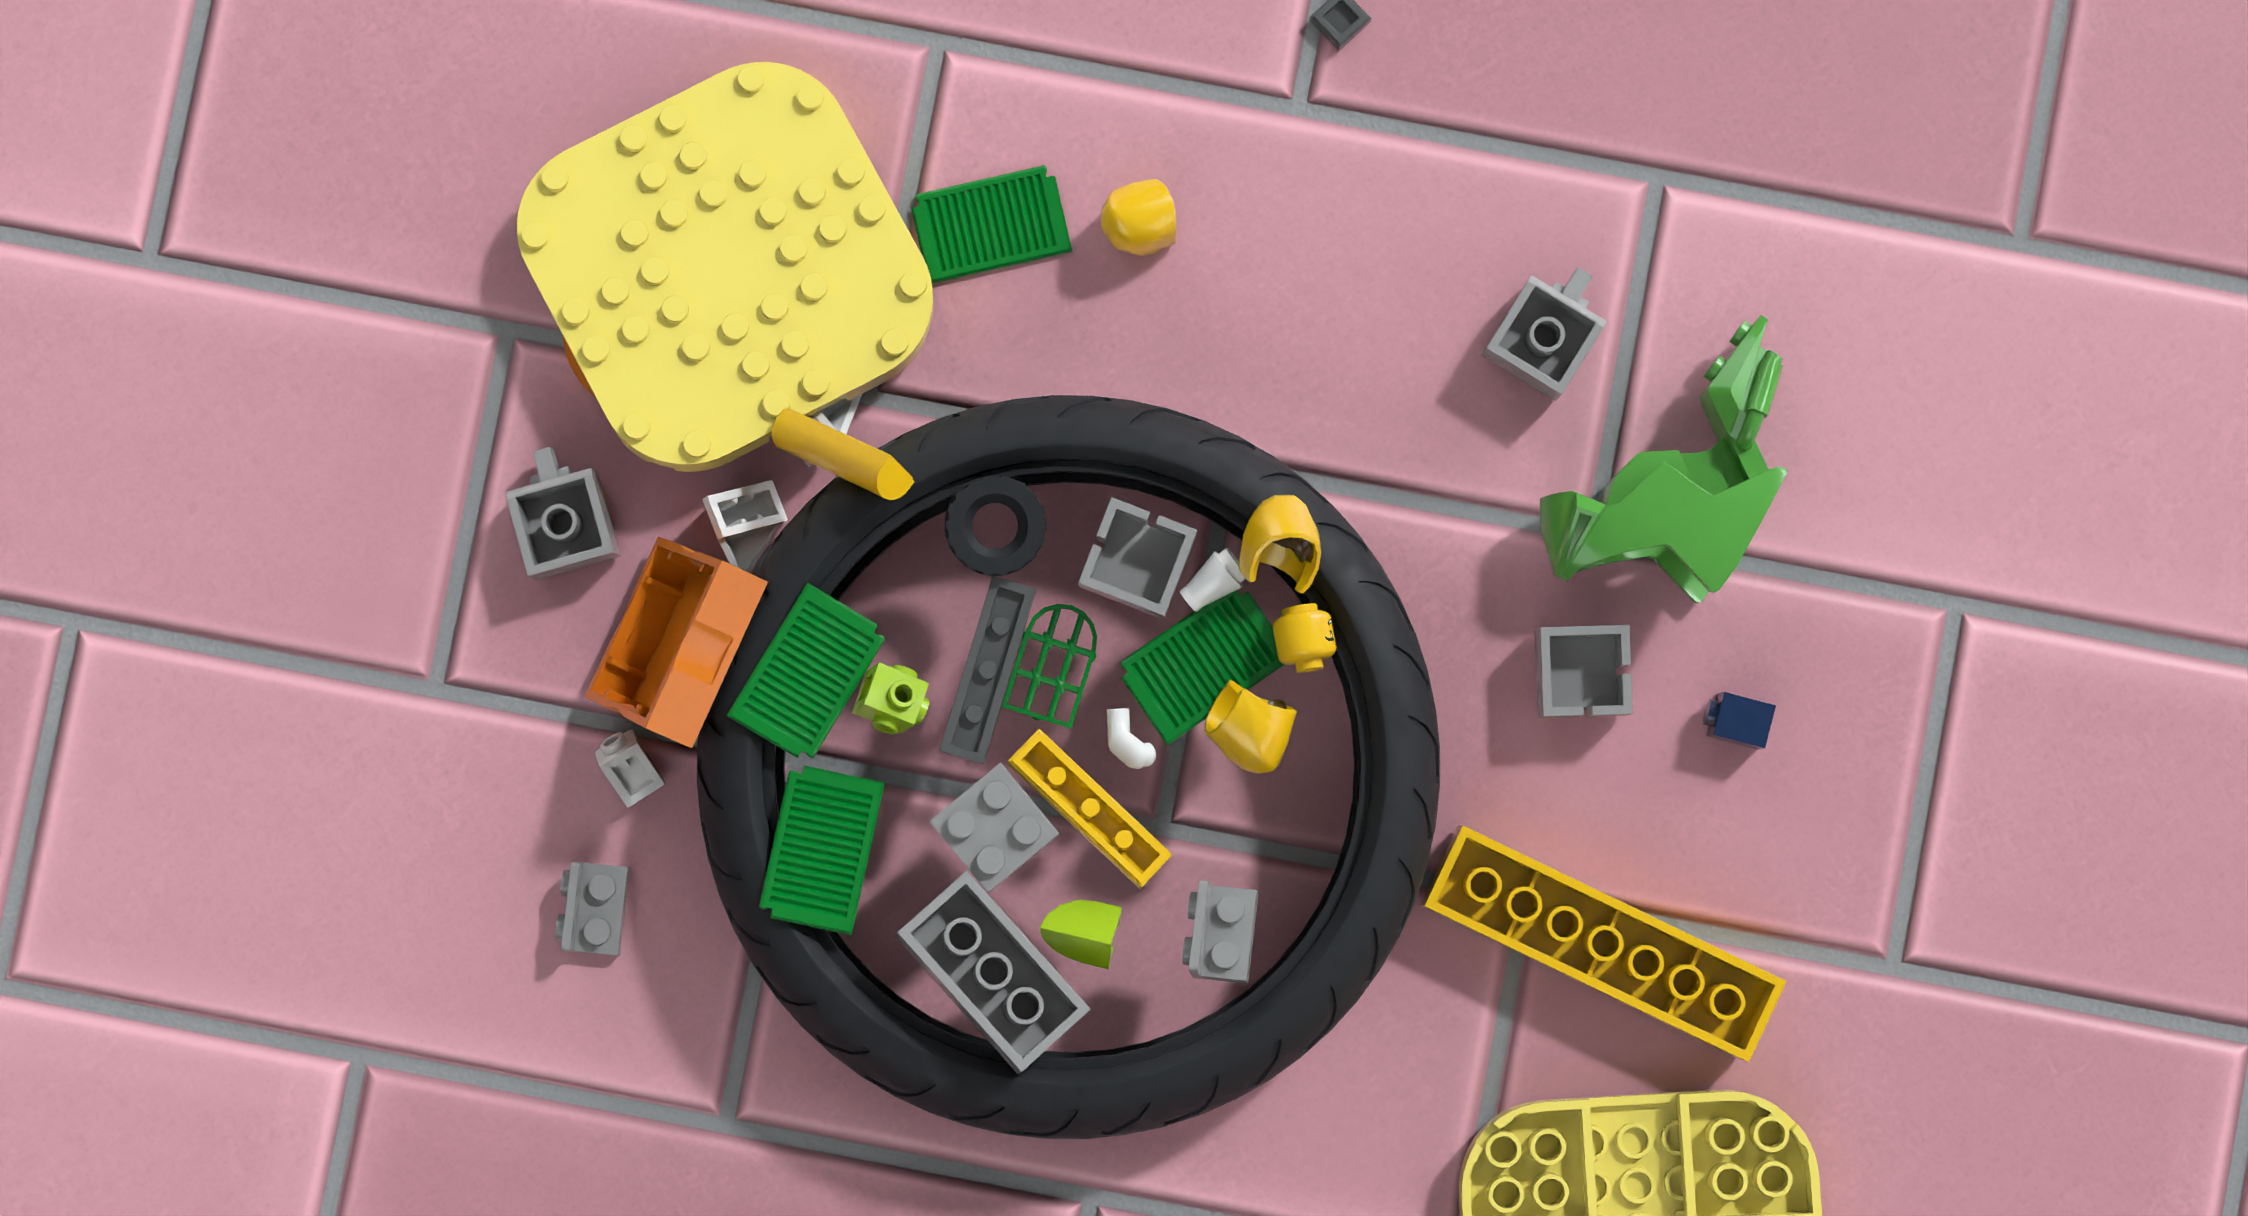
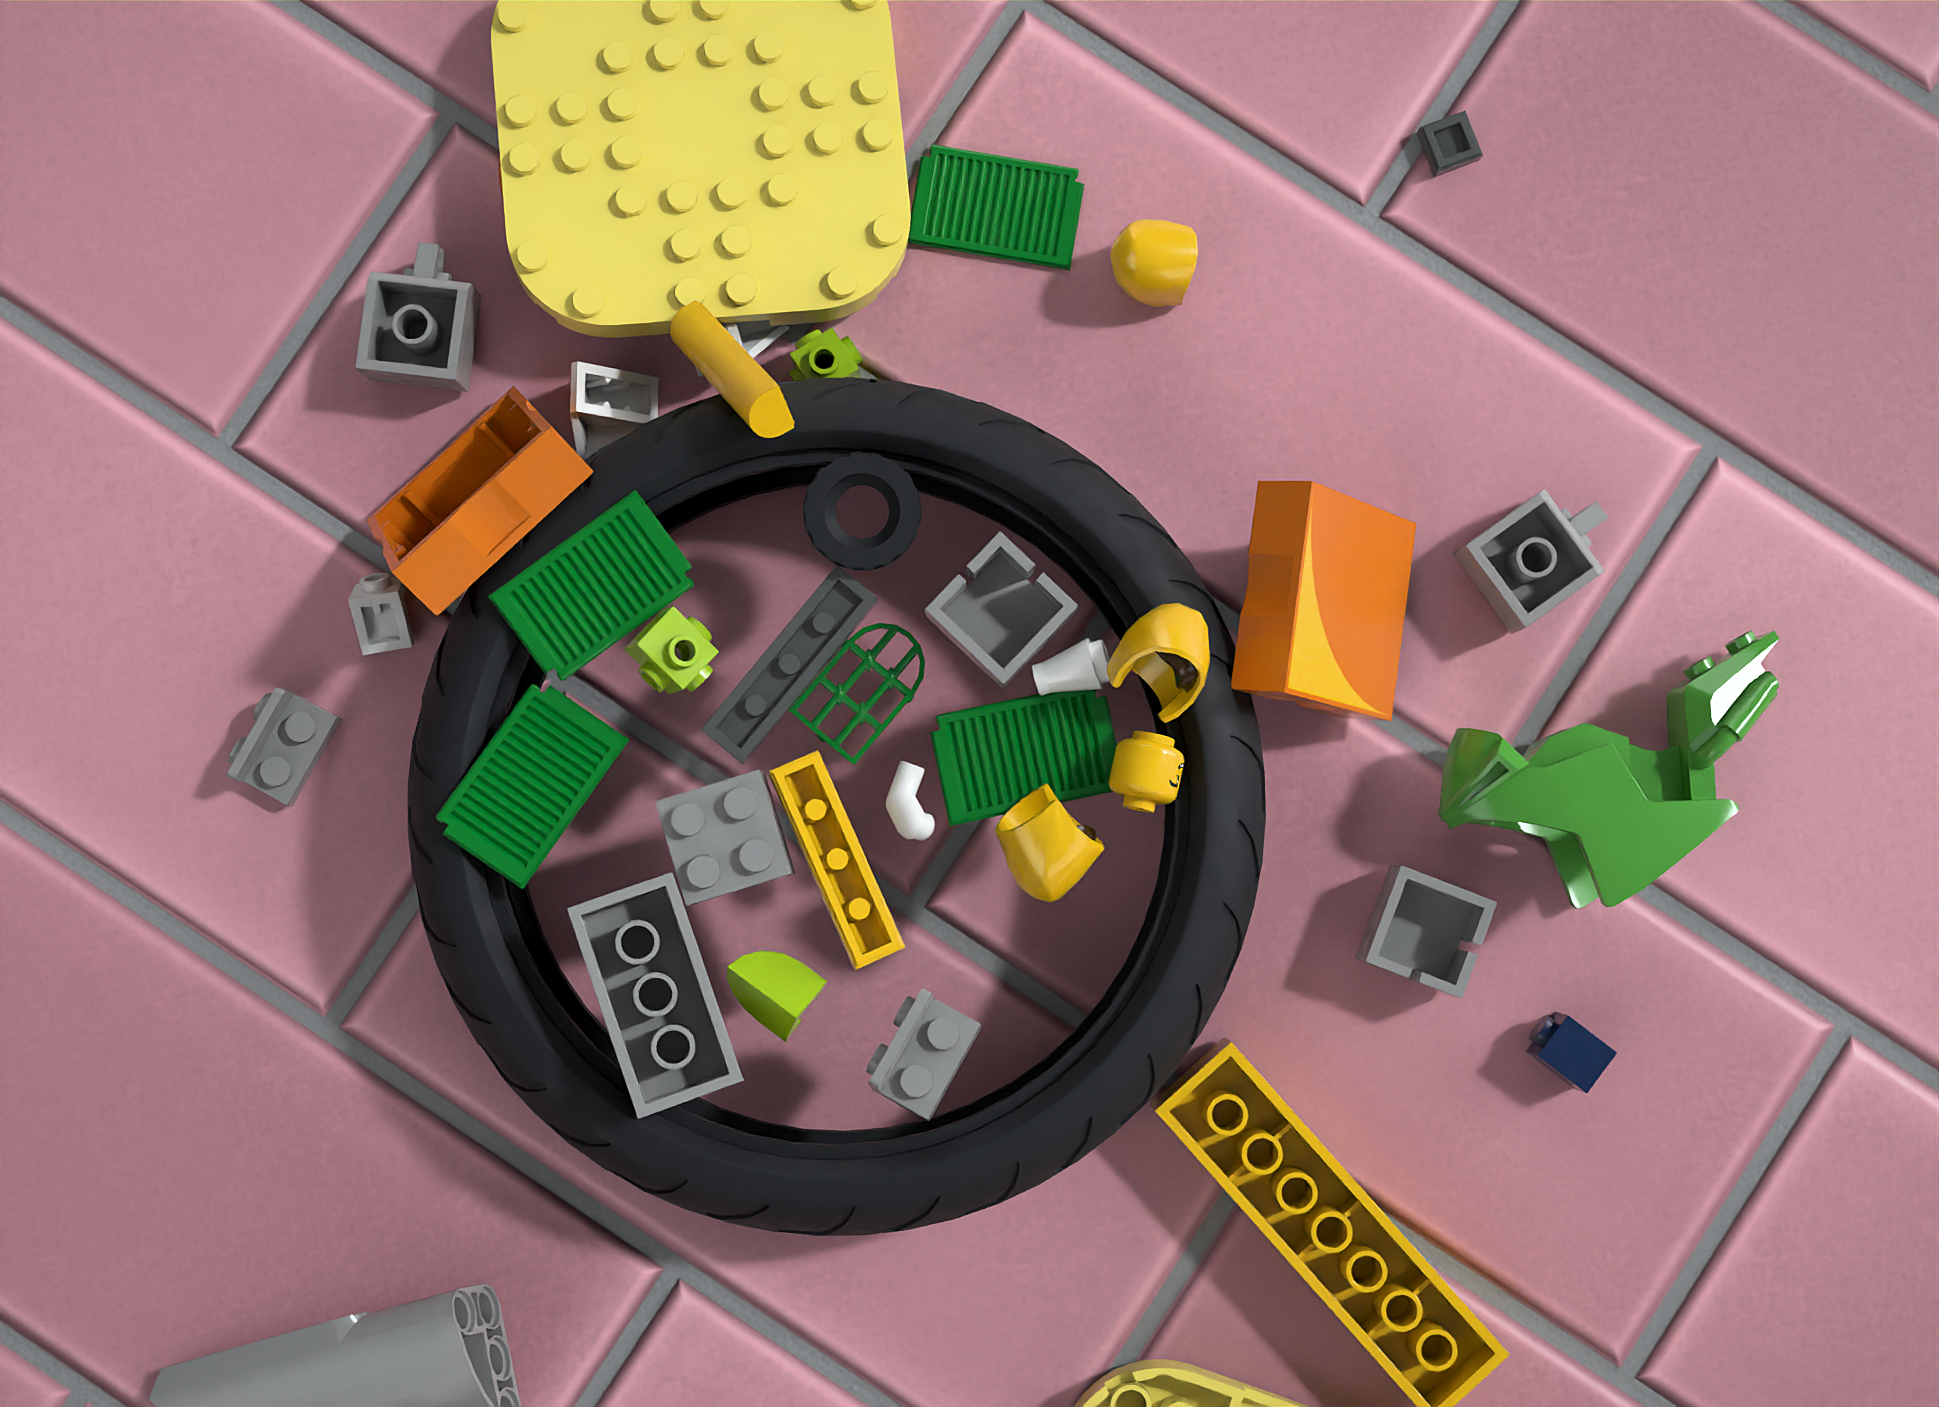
camera: 20 degrees right, 0 degrees up
none -> lime brick [789,327,863,381]
none -> orange tile [1231,481,1417,721]

